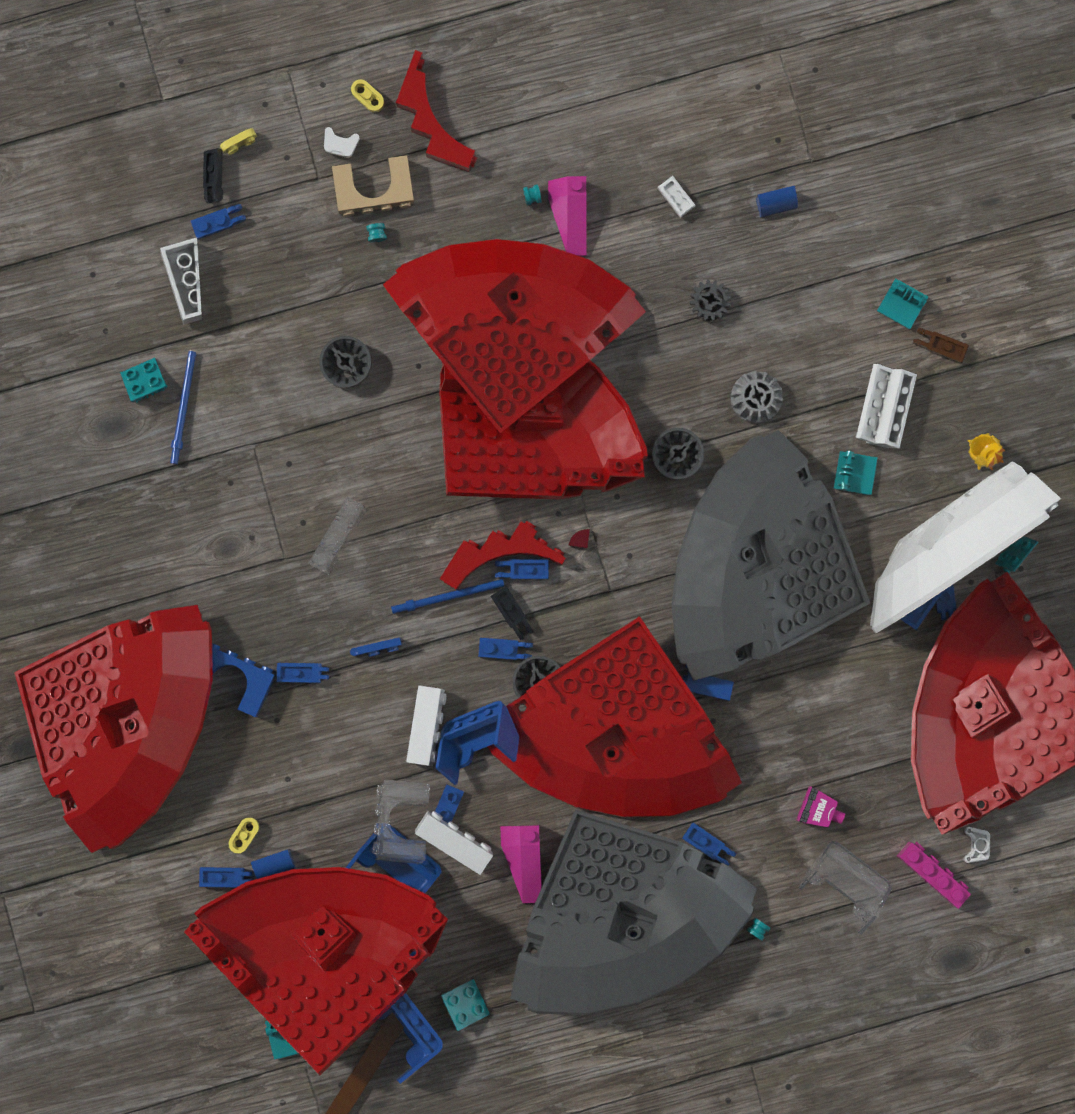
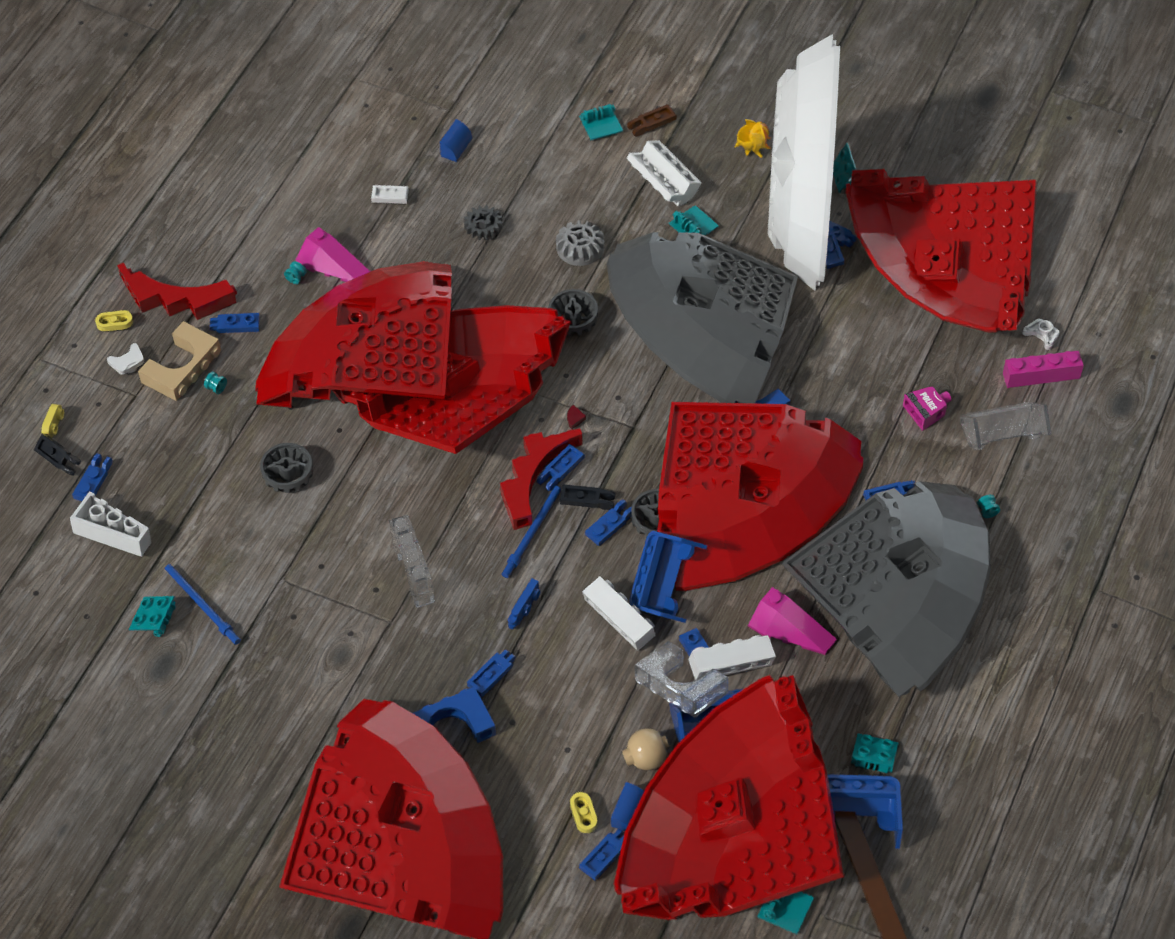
camera: 50 degrees left, 30 degrees down
none -> blue hinge [209,313,260,333]
none -> tan brick [622,728,670,770]

